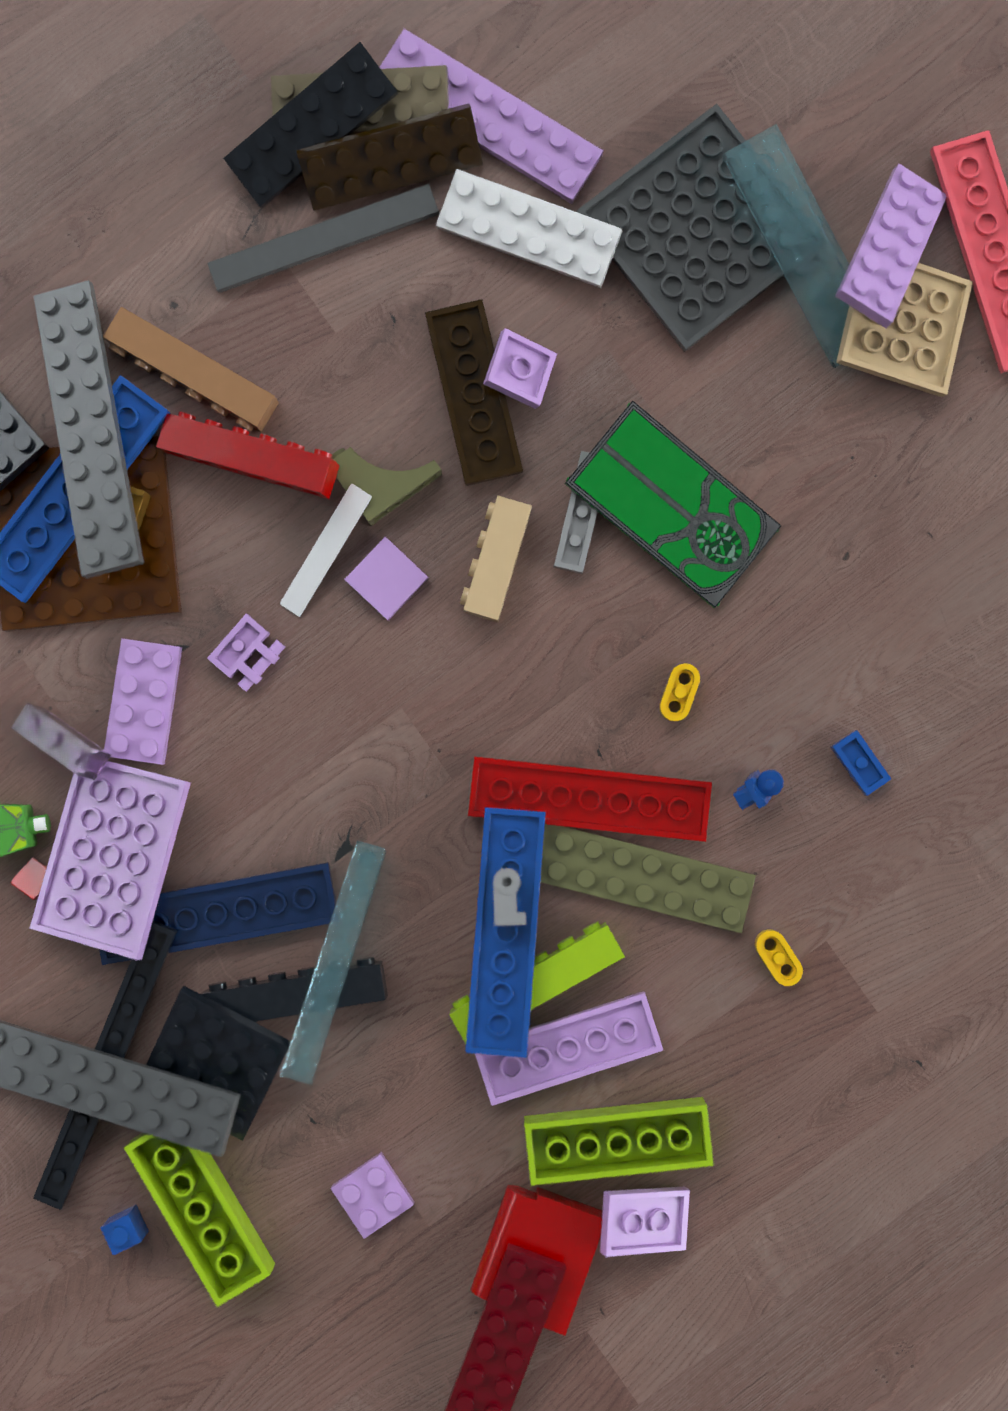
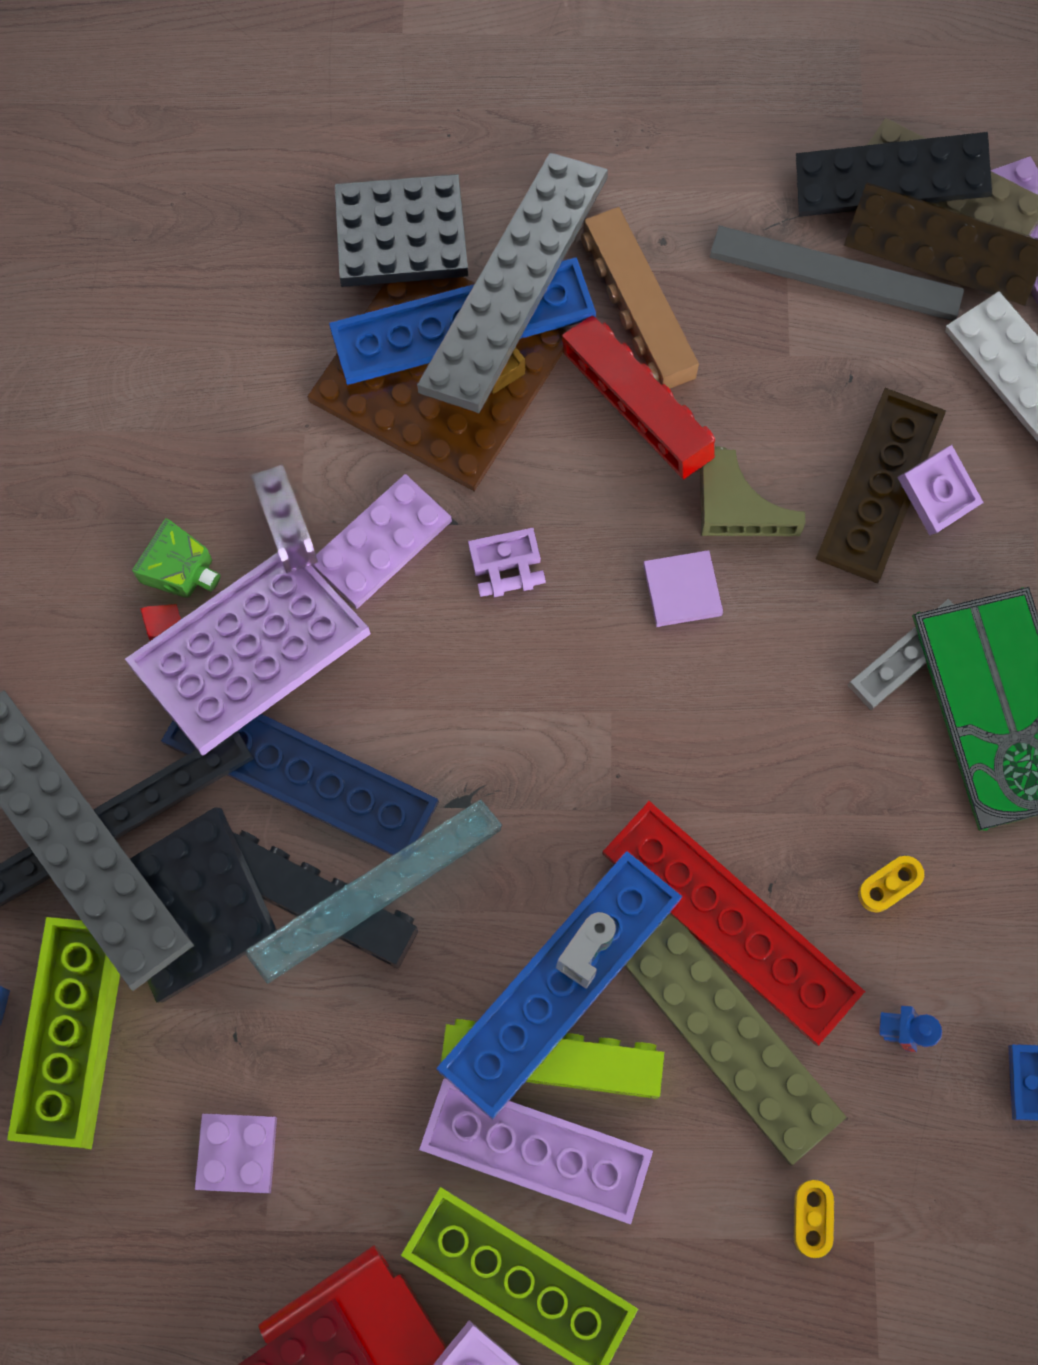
camera: 35 degrees right, 15 degrees down
white sticker [280,484,372,617] -> none
tan brick [460,496,532,623] -> none

